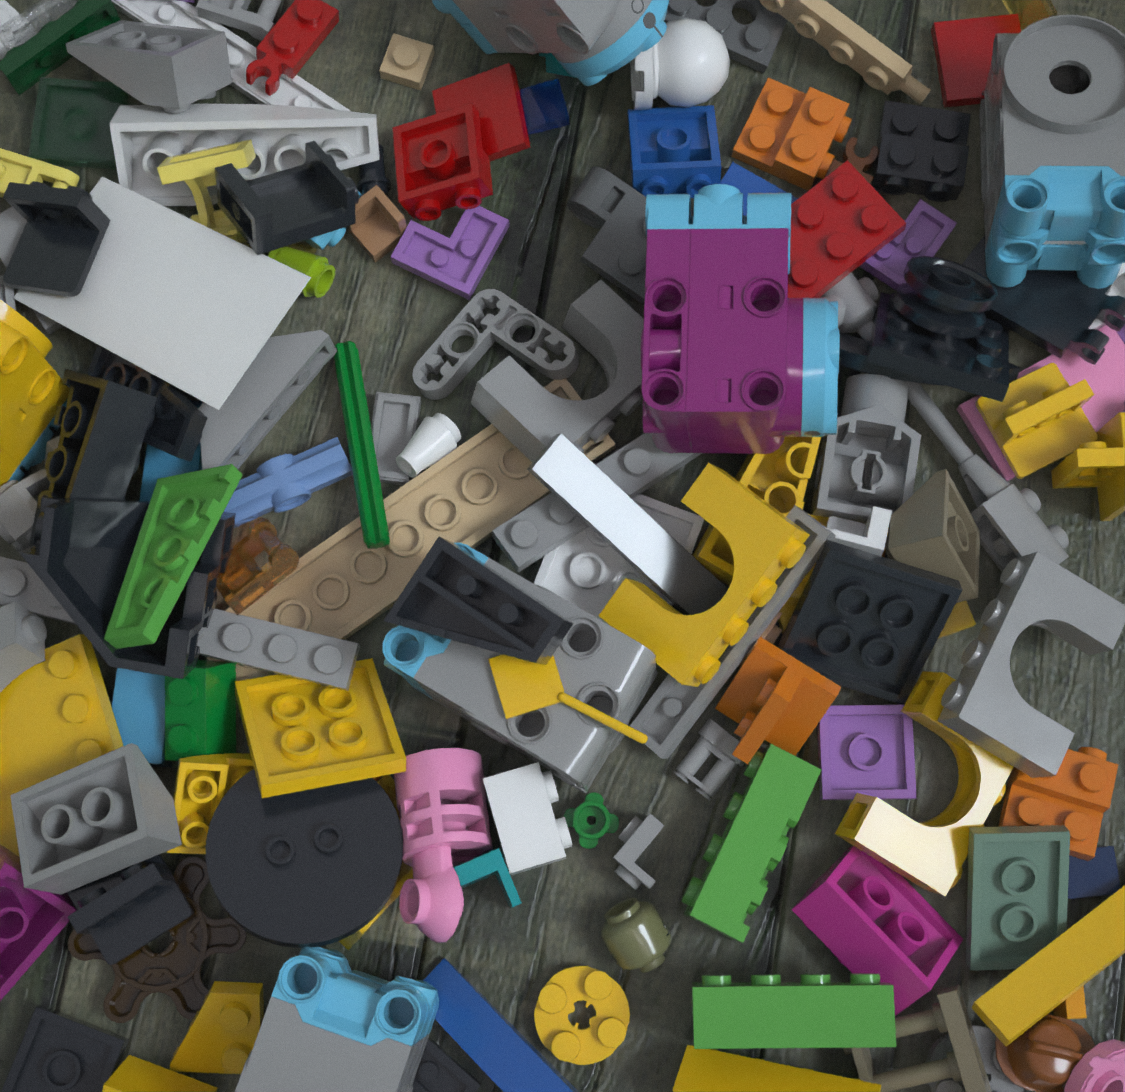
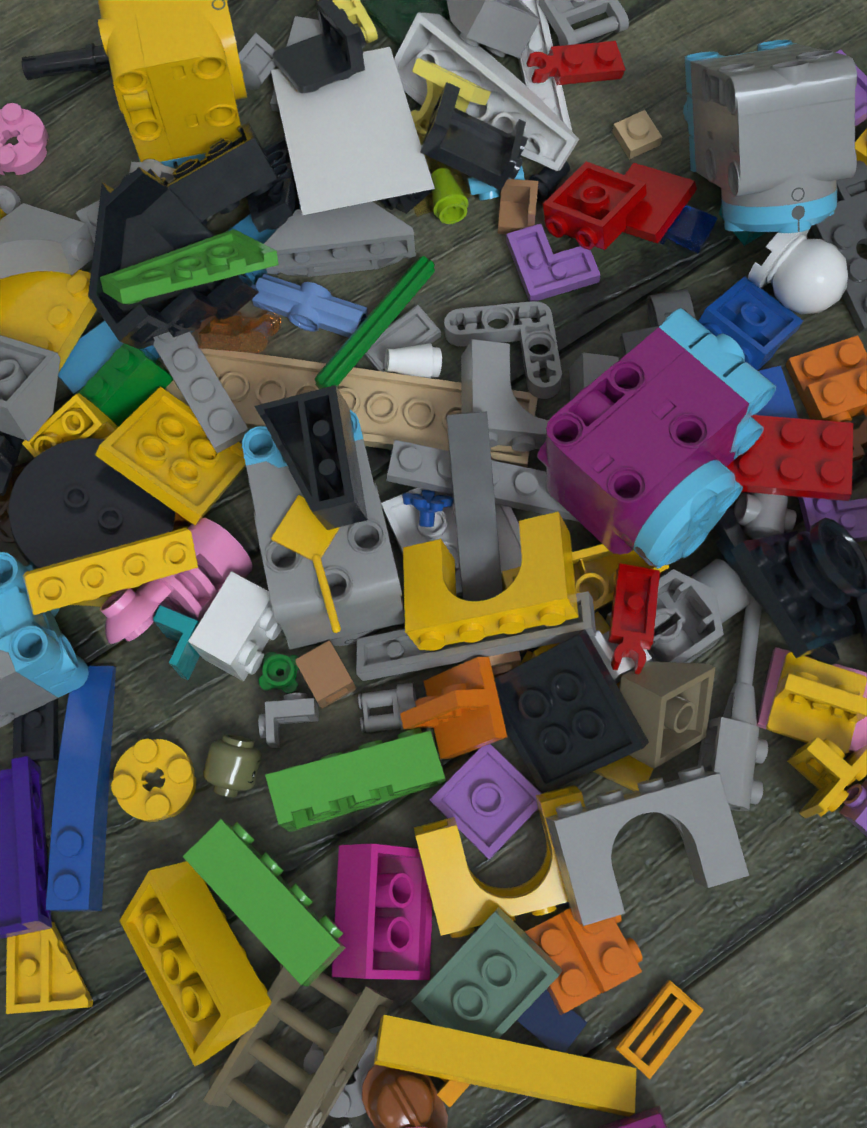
camera: 50 degrees right, 5 degrees down
none -> yellow bracket [23,528,198,615]
none -> medium nougat panel [296,640,356,709]
none -> blue plant [402,490,454,527]
none -> red plate [608,563,660,675]

